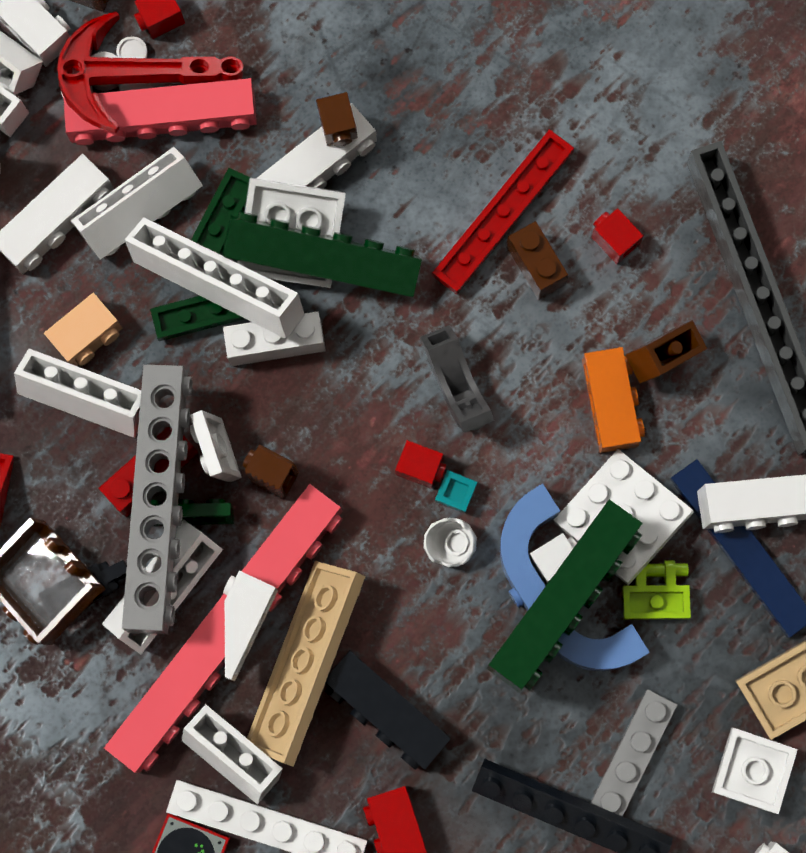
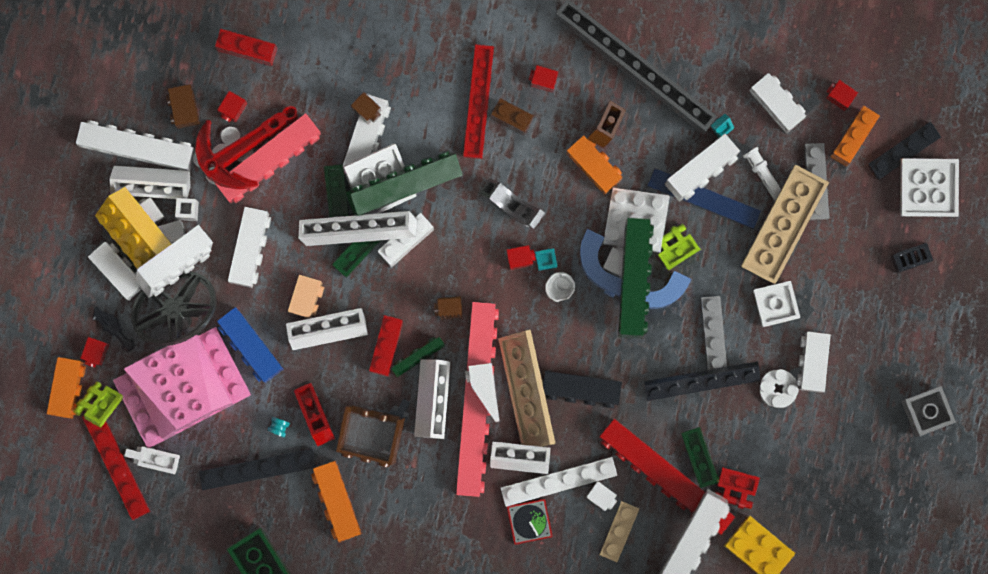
camera: 40 degrees left, 5 degrees up
white brick [71,147,203,260] -> none
light grey brick [122,364,192,635] -> none
white plate [190,410,242,482] -> none

